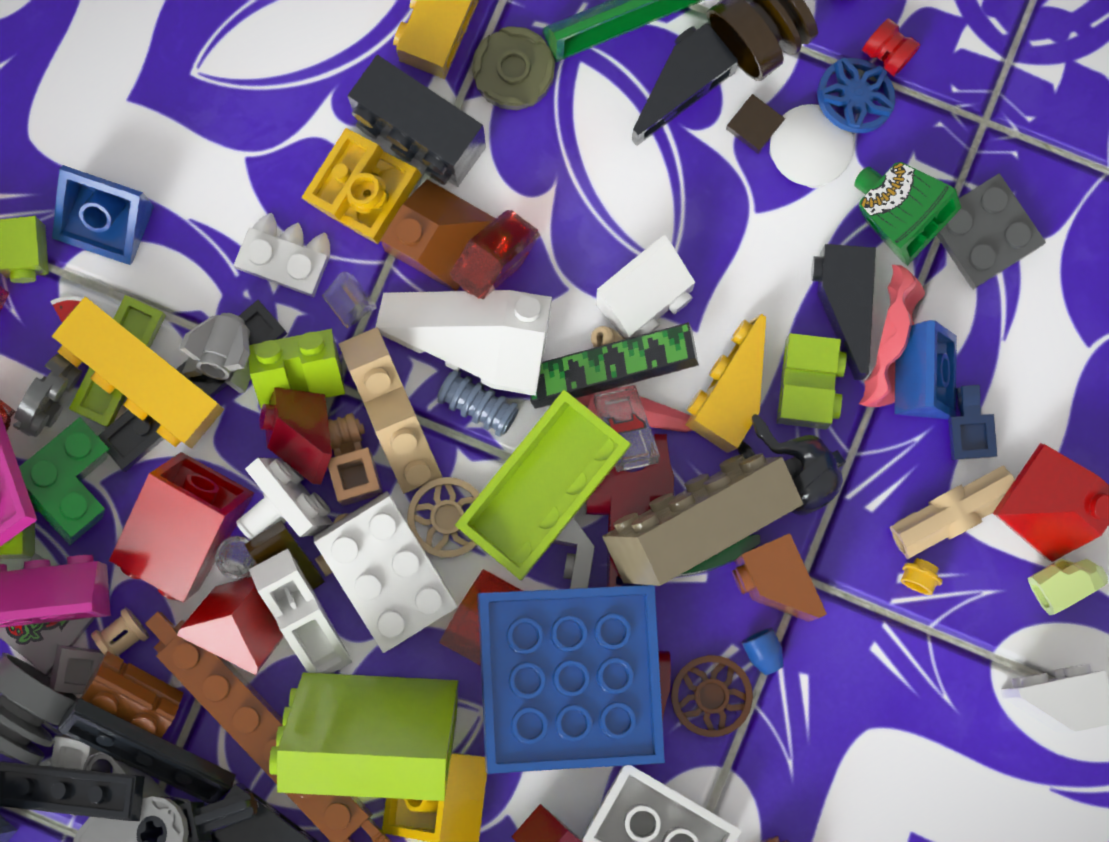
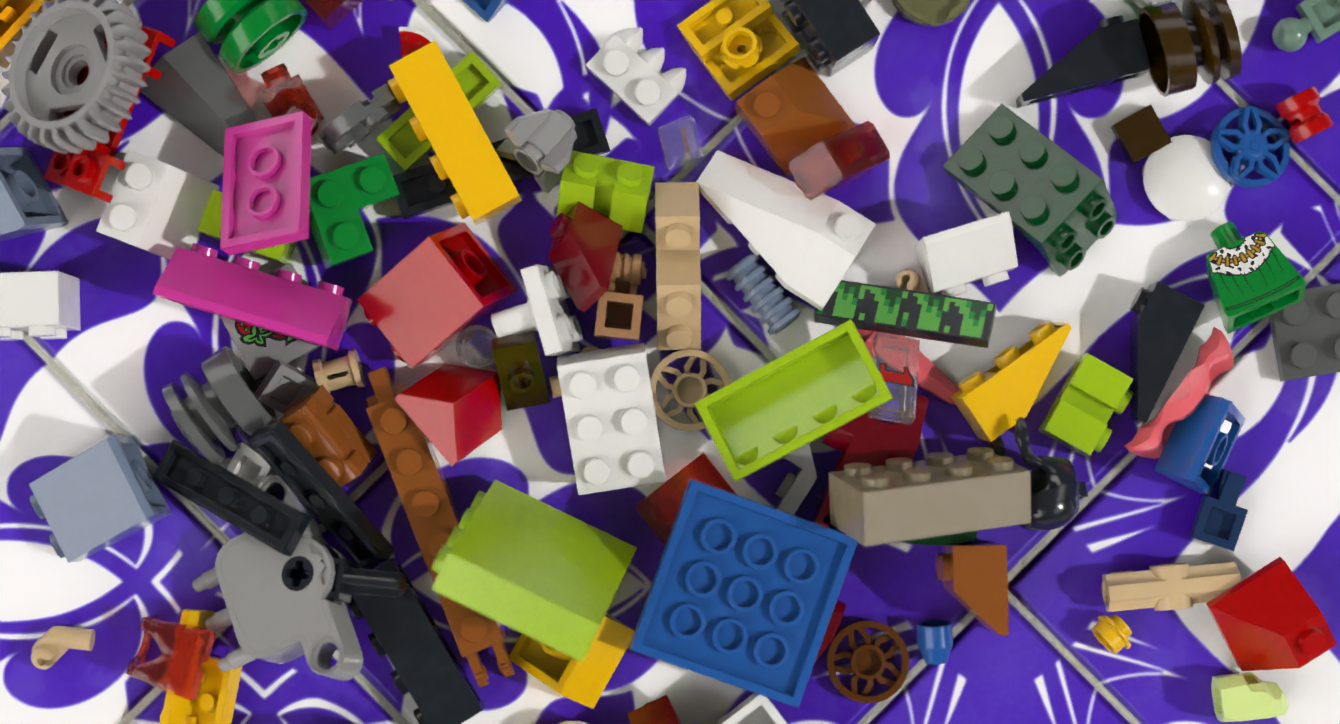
camera: 20 degrees right, 5 degrees up
white slope [249,549,352,674] -> none
none -> bracket [943,104,1118,277]

